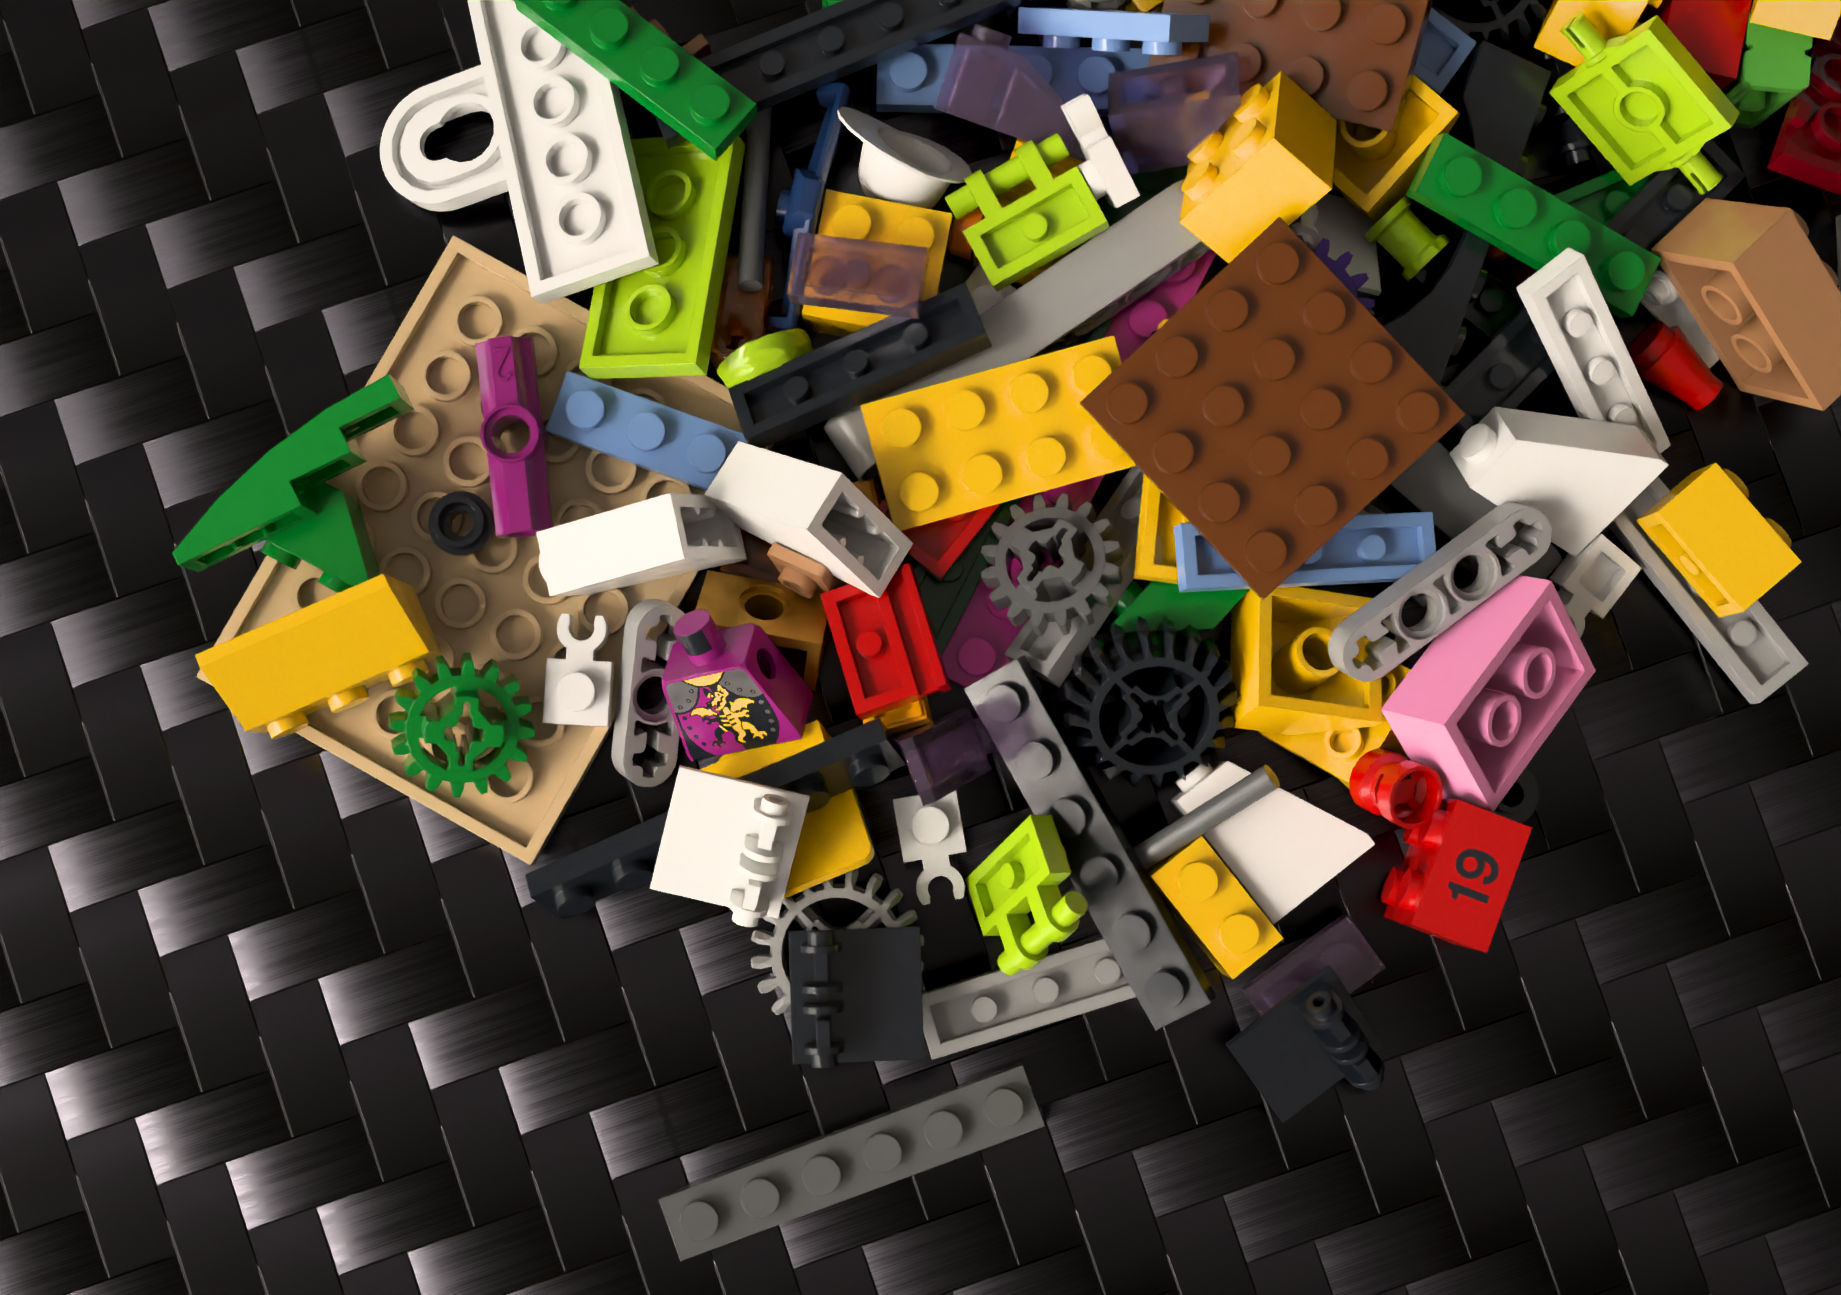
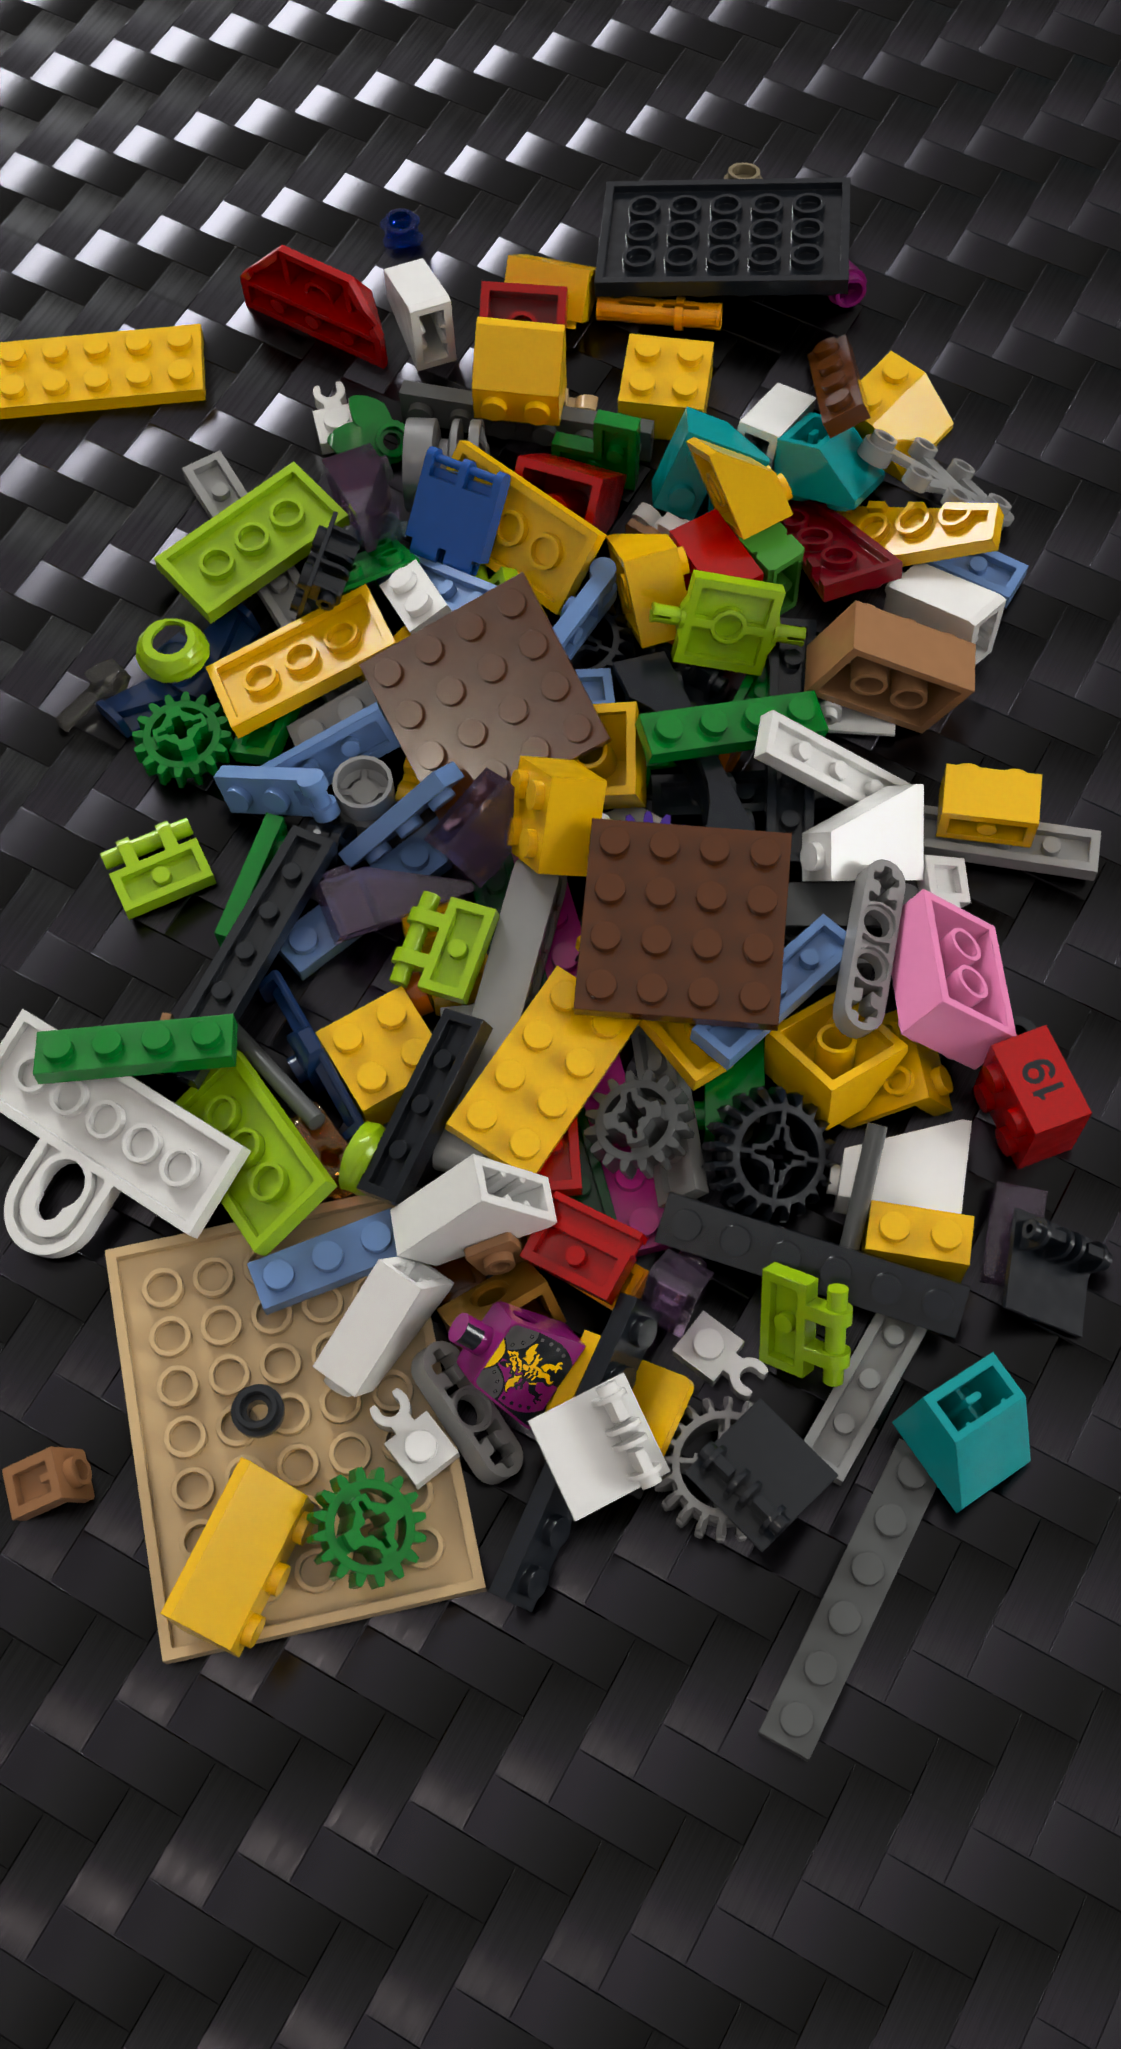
camera: 30 degrees left, 20 degrees down
green slope [172,374,415,572] -> none
green slope [260,482,380,593] -> none
magenta piece [475,336,554,538] -> none
plate [787,232,929,319] -> none
white piece [837,107,972,209] -> none
white plate [1060,93,1140,208] -> none
red wheel [1349,748,1443,829] -> none
lime bush [1363,195,1451,282] -> none
red cone [1628,321,1723,411] -> none
none -> medium nougat bracket [2,1446,95,1521]
none -> teal slope [892,1352,1031,1513]

